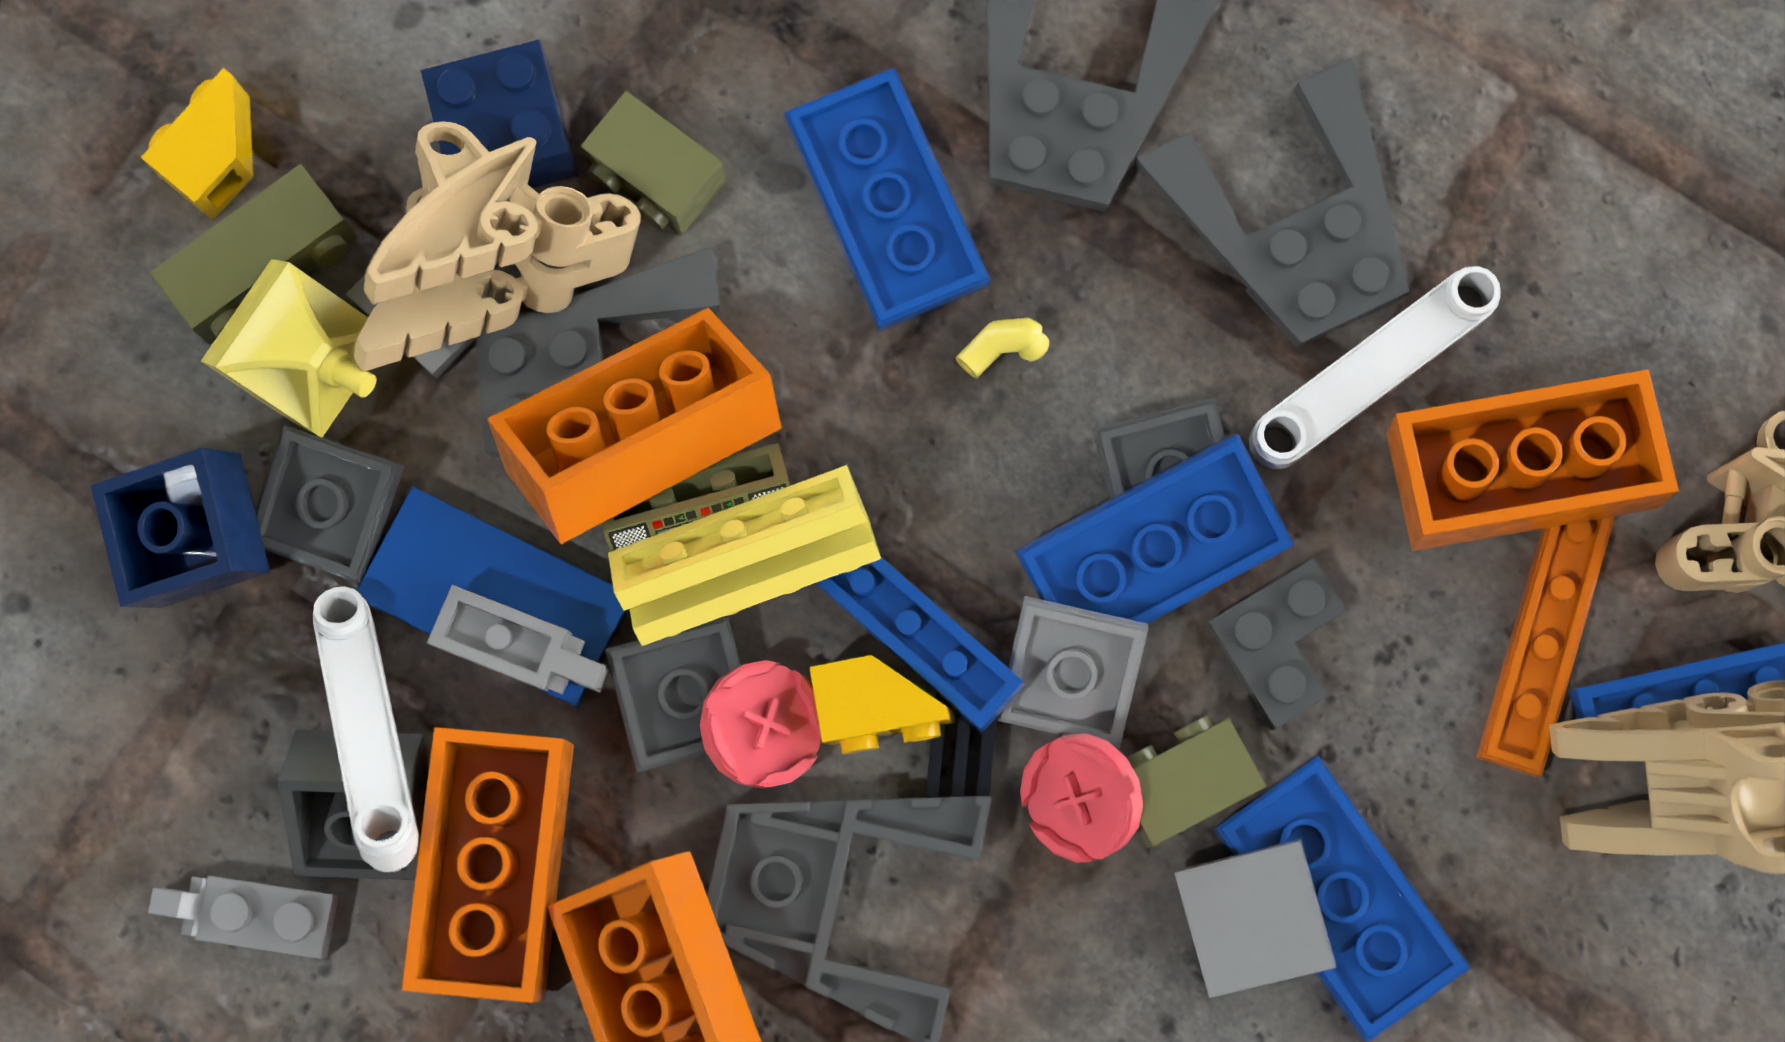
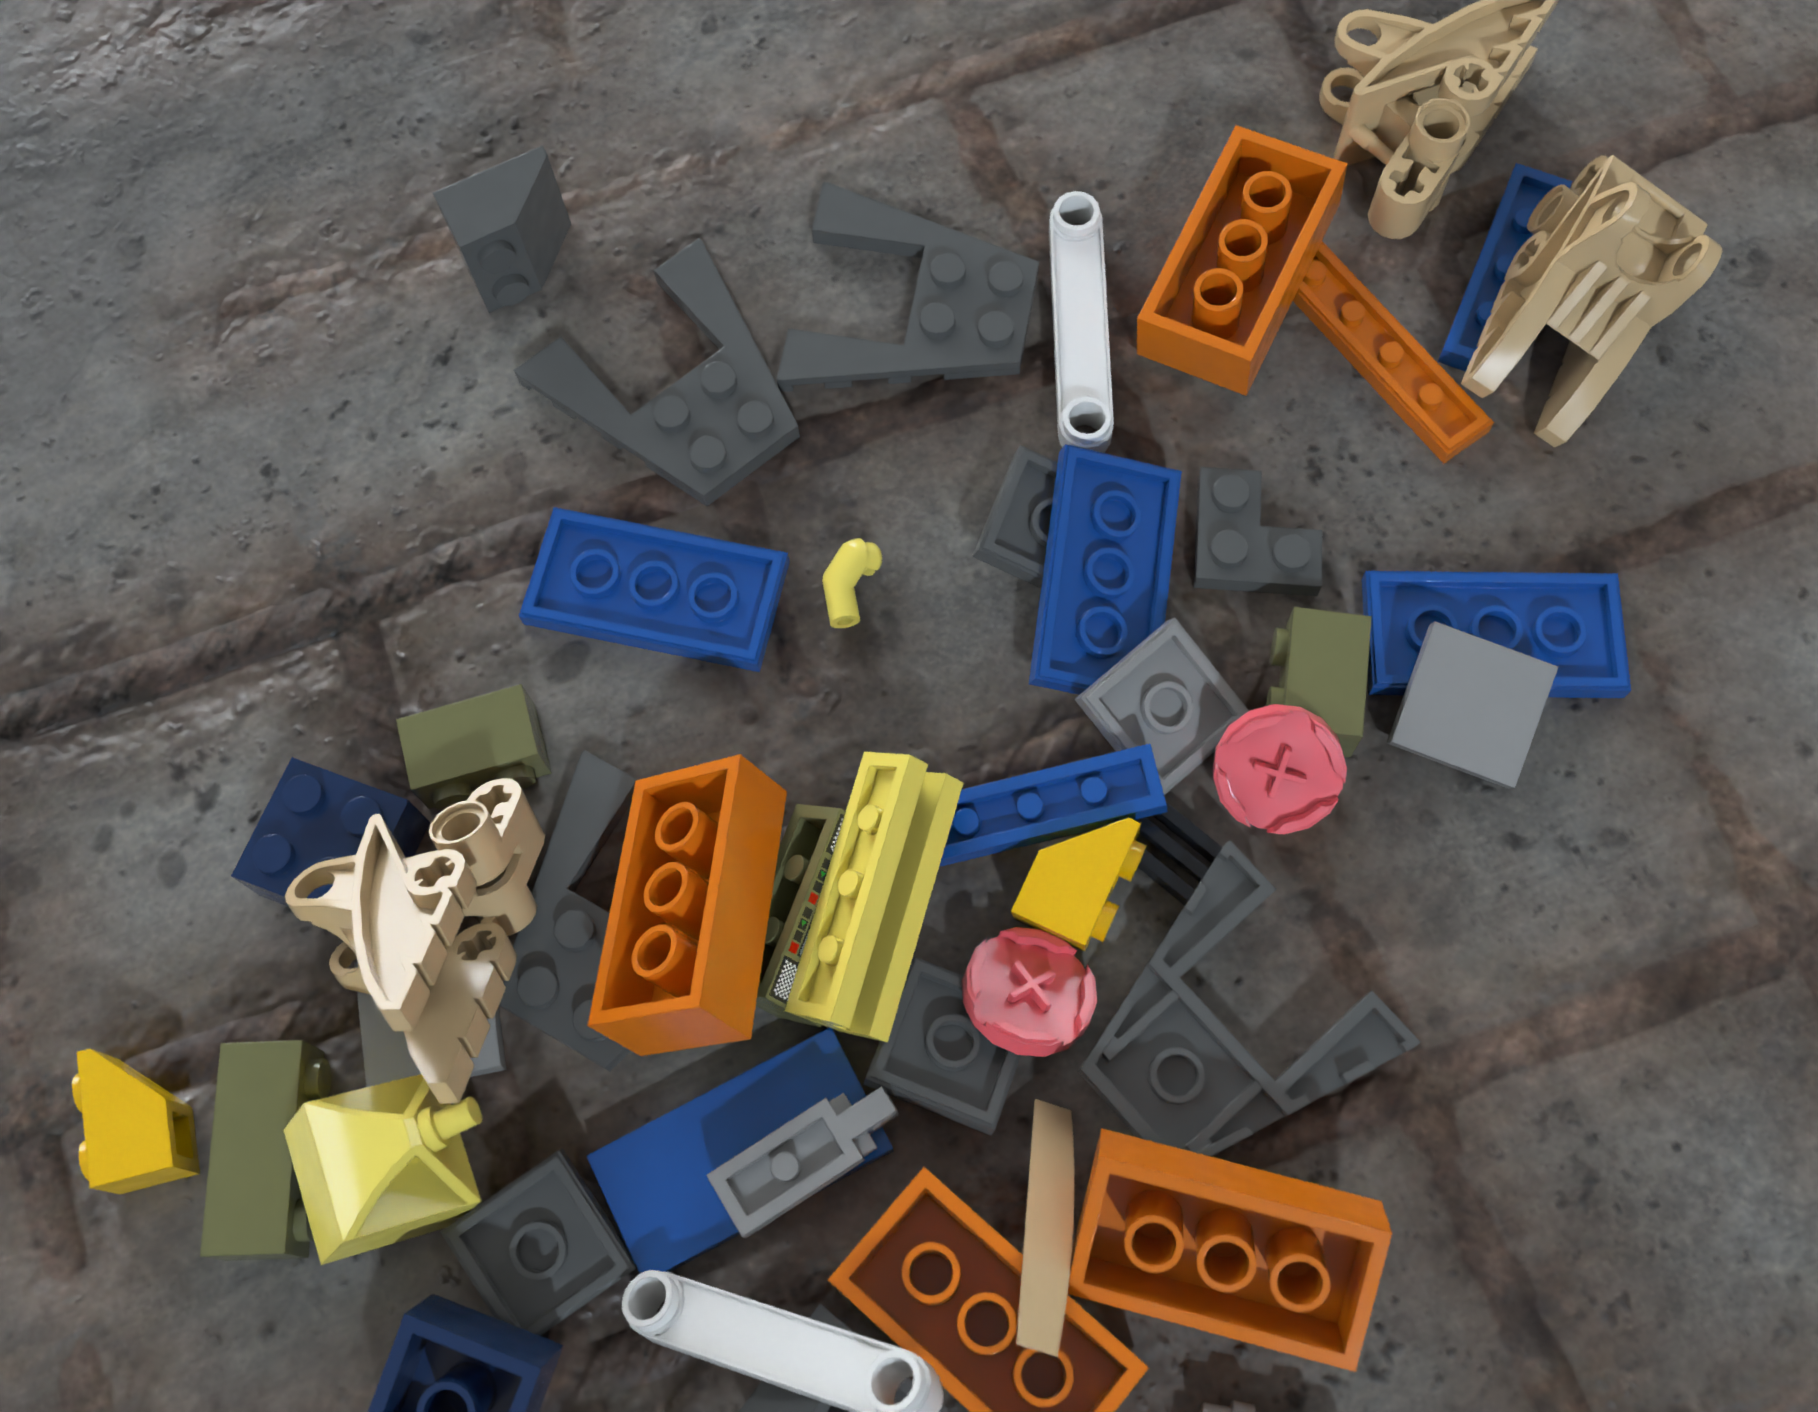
camera: 50 degrees left, 10 degrees down
none -> tan sticker [1016,1099,1074,1357]

